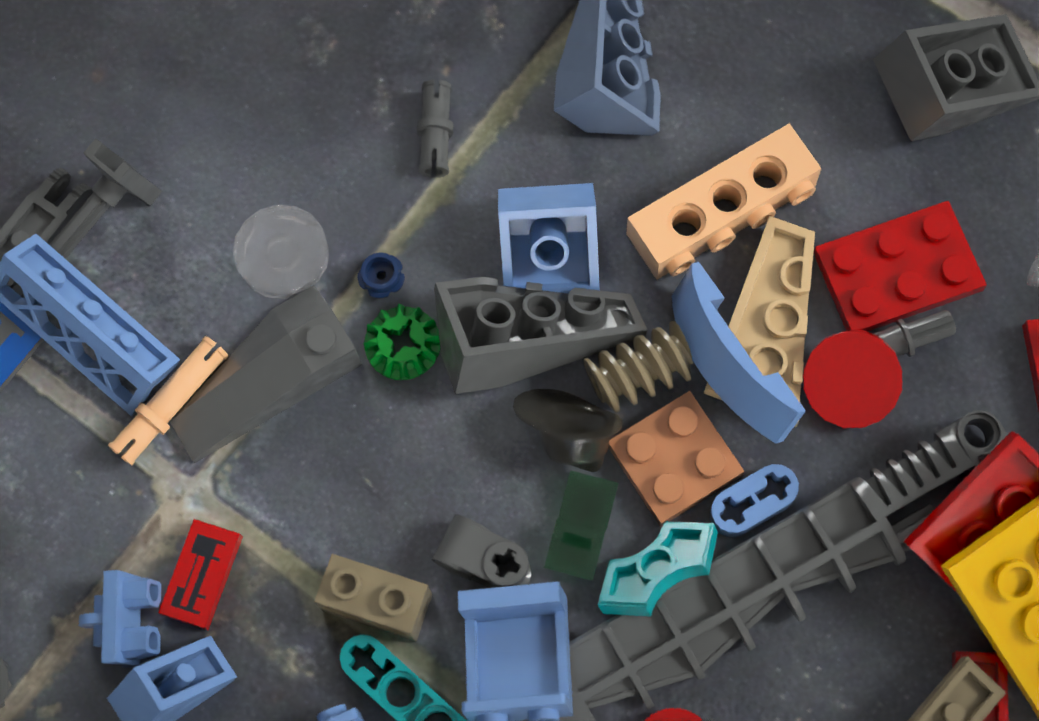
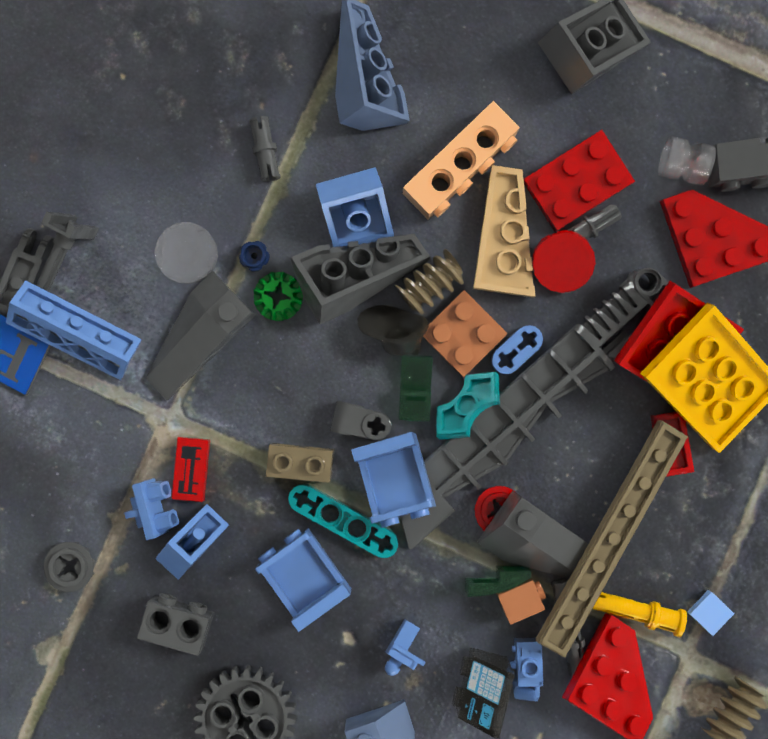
camera: 15 degrees left, 15 degrees up
light nougat pin [107,336,229,466] -> none
medium blue slope [672,262,806,443] -> none

